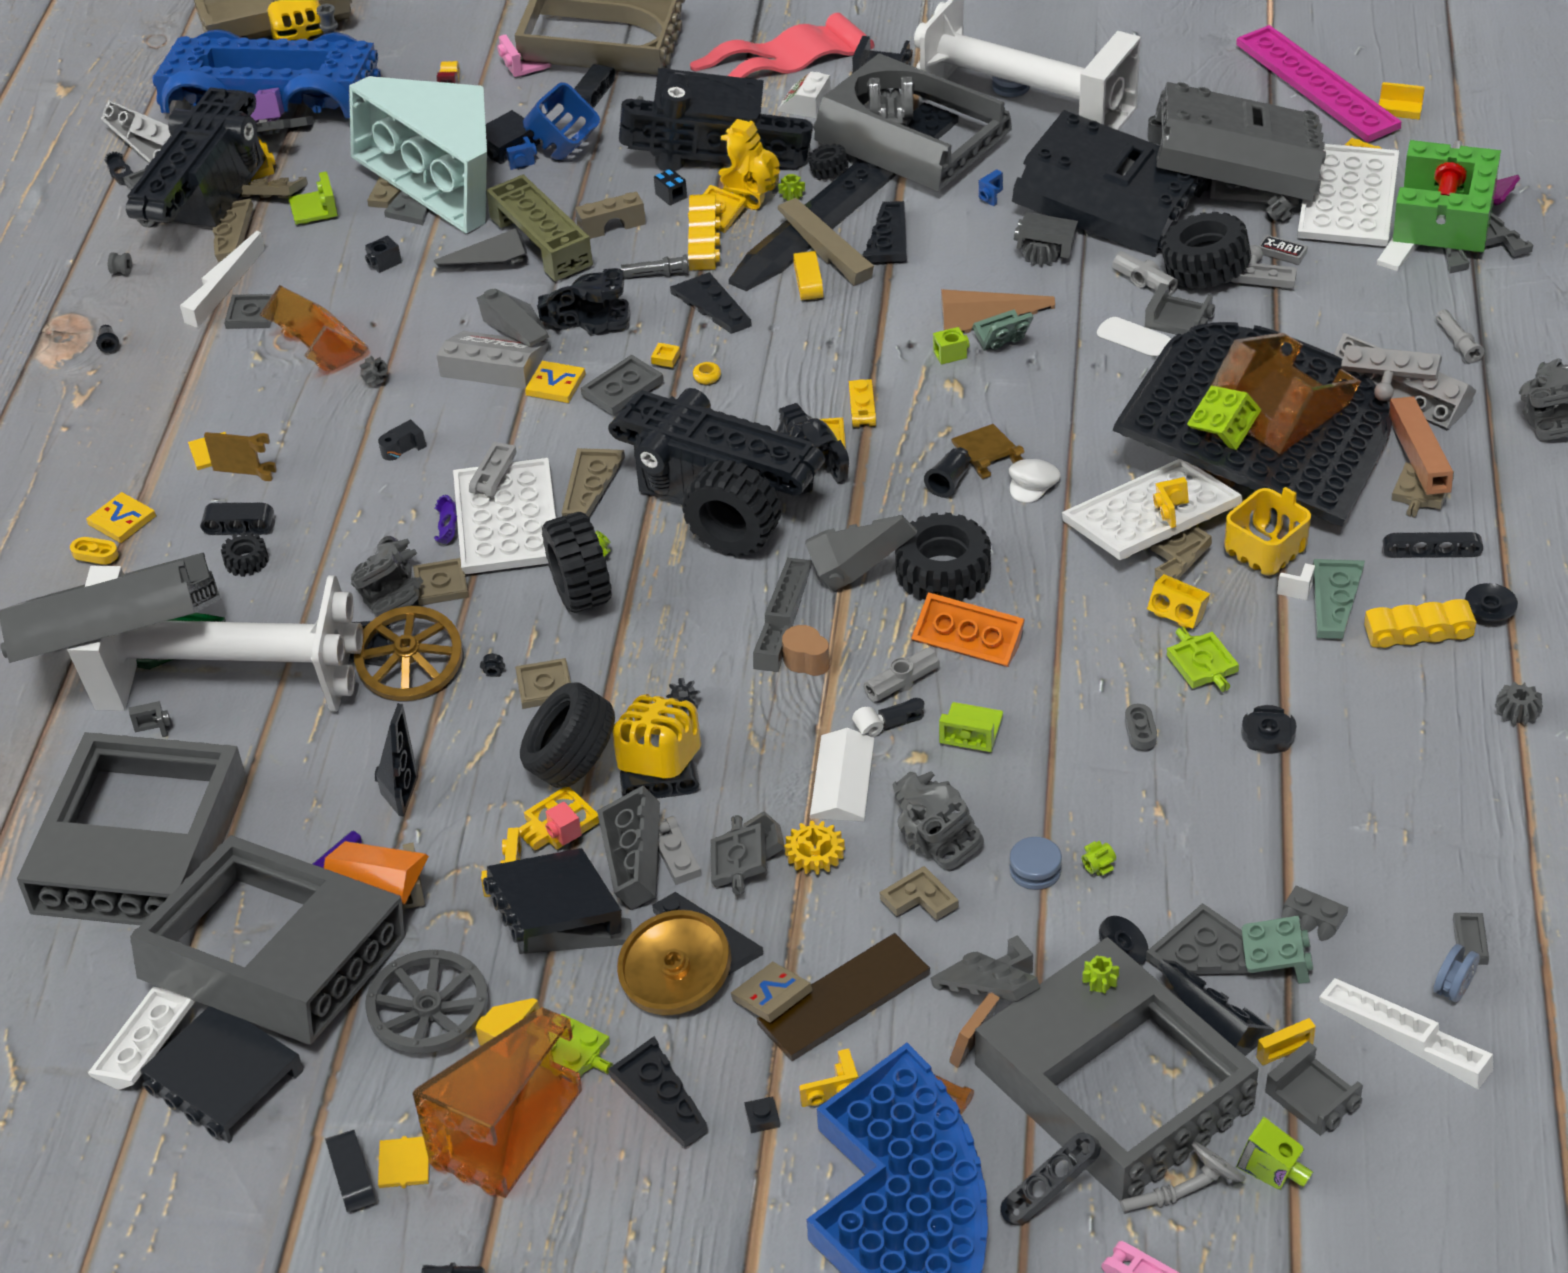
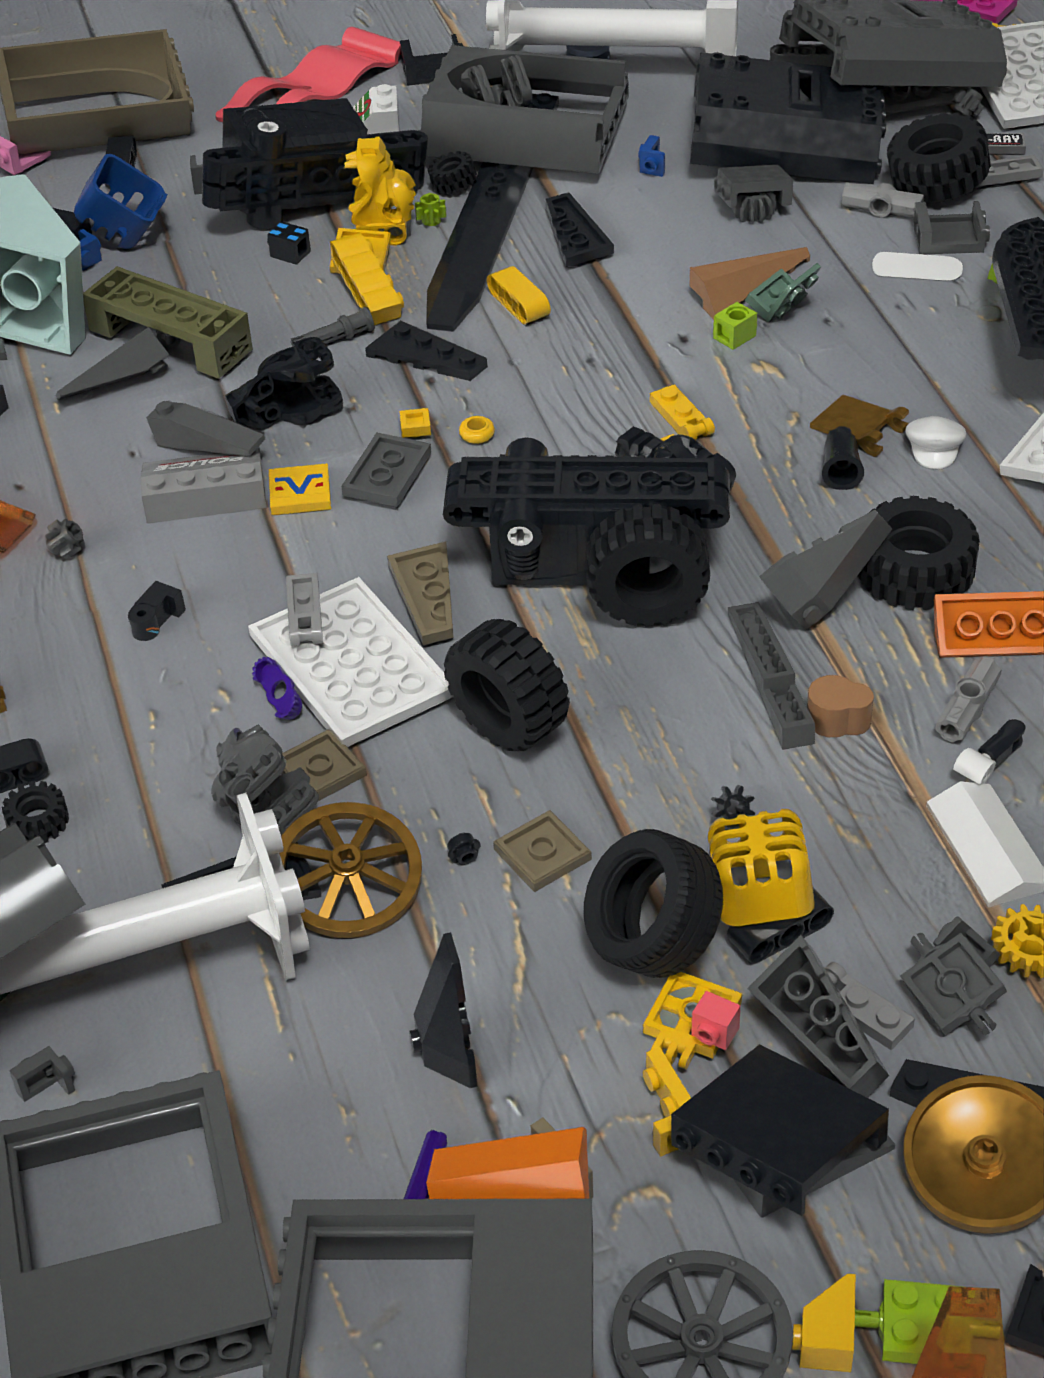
camera: 25 degrees left, 0 degrees up
dark tan arch [575,191,646,239] -> none
dark tan slope [778,198,874,286] -> none

